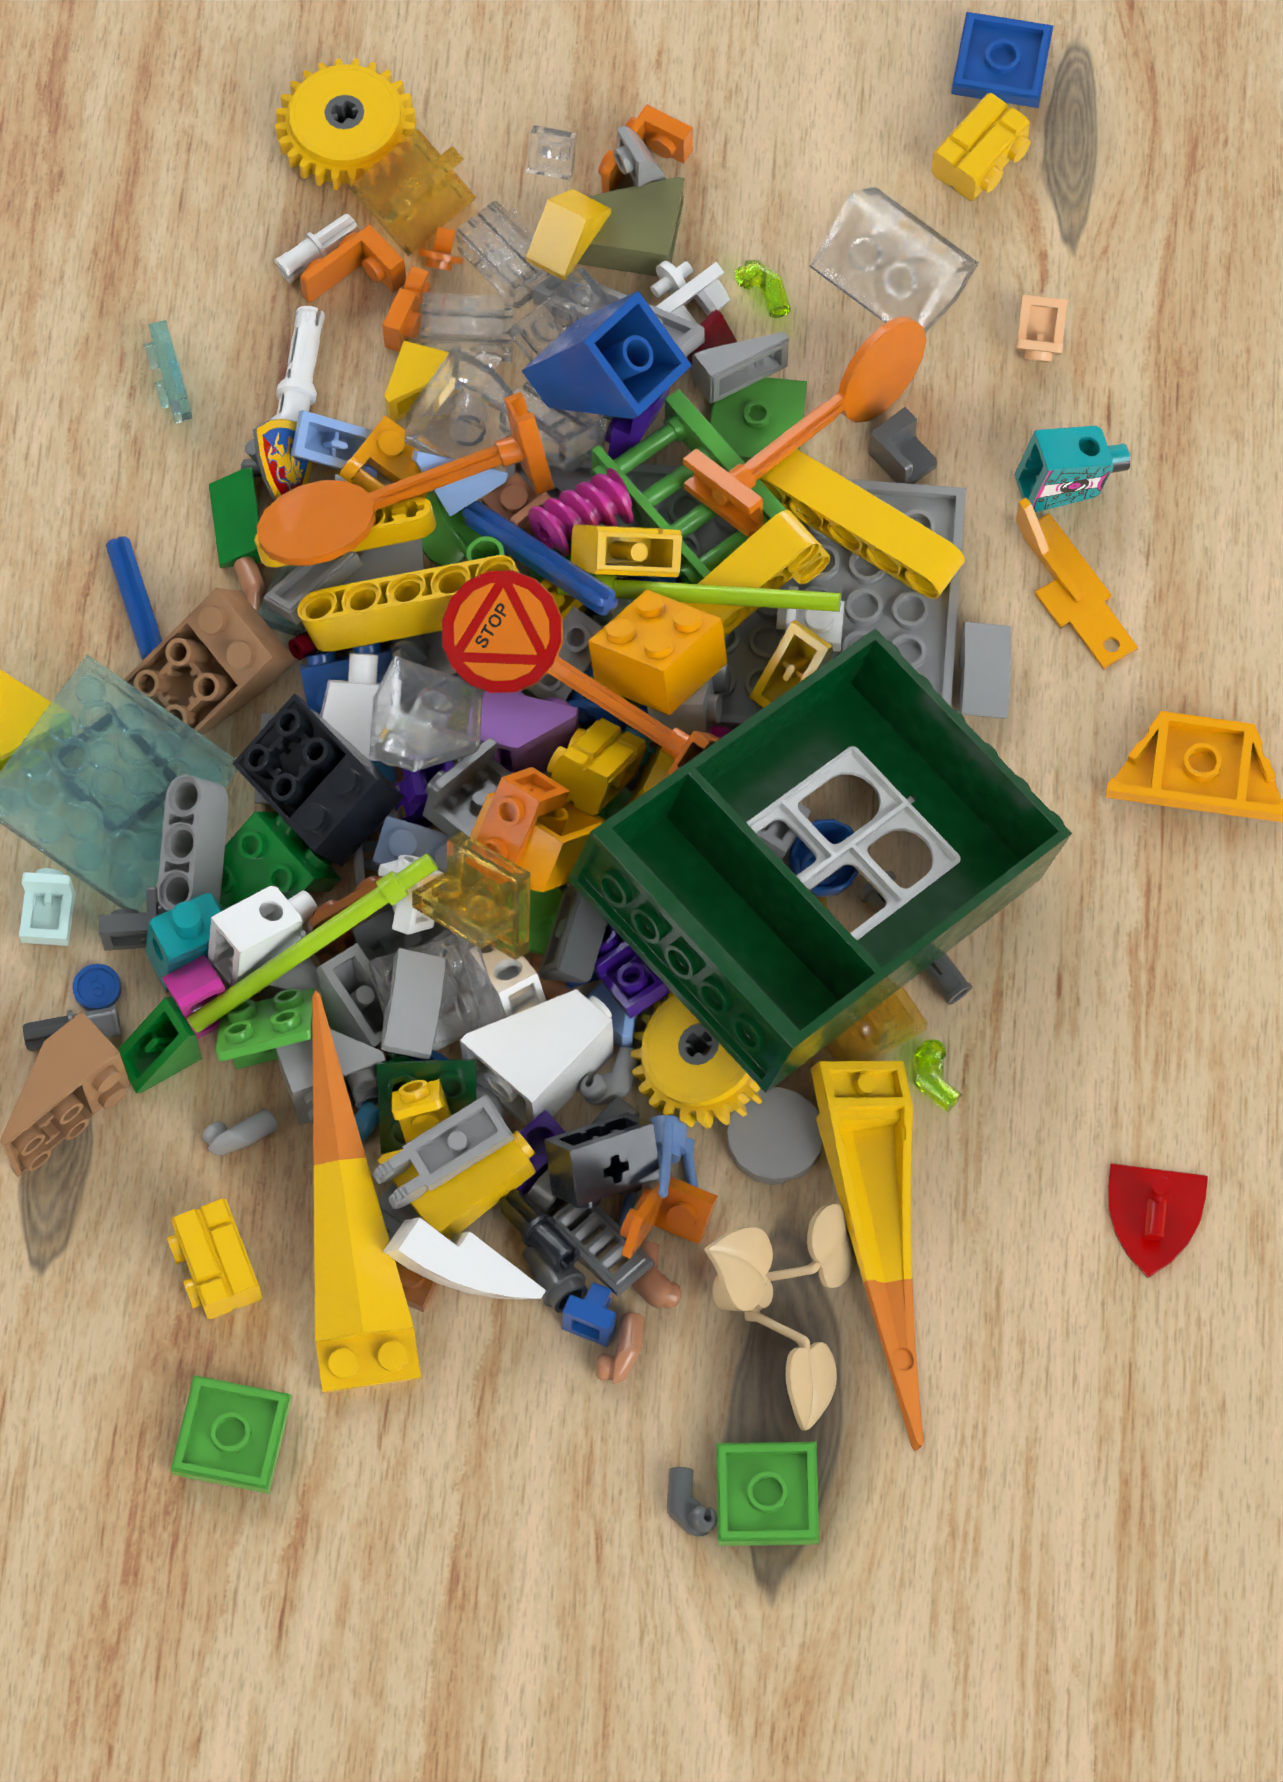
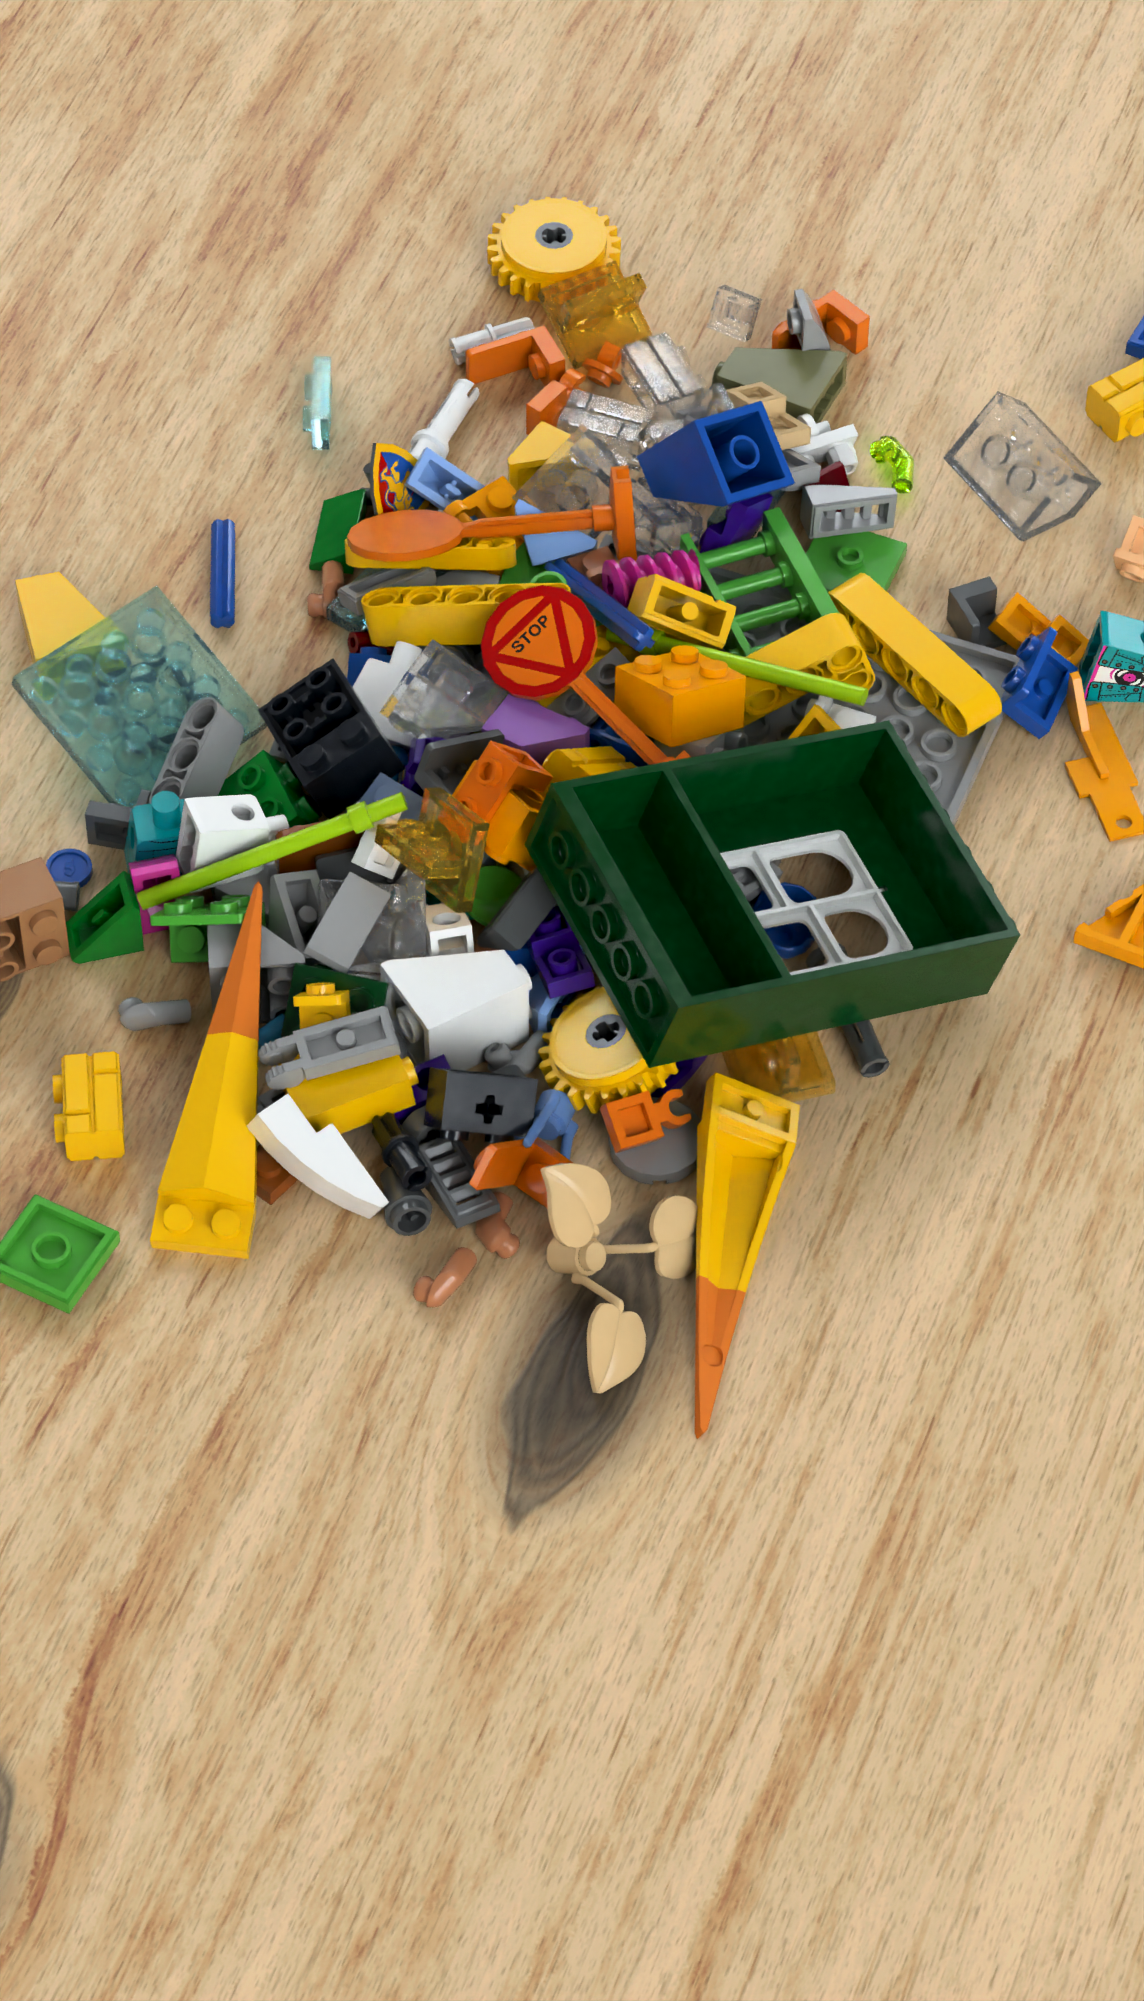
camera: 15 degrees right, 15 degrees down
light aqua bracket [19,868,76,946] -> none
medium nougat slope [121,588,296,752] -> none
yellow slope [526,189,611,281] -> none
blue tile [562,1282,616,1348] -> none
dark grey arm [667,1467,717,1537] -> none
orange piece [683,316,926,538] -> none
bright green plate [716,1442,819,1546] -> none
clear neon green arm [913,1039,962,1112] -> none
light grey slope [958,622,1011,719] -> none
red shield [1108,1163,1208,1278] -> none
none -> orange plate [600,1089,692,1153]
none -> tan slope [725,382,811,450]
none -> light orange slope [988,592,1089,666]
none -> blue bracket [1001,626,1078,739]

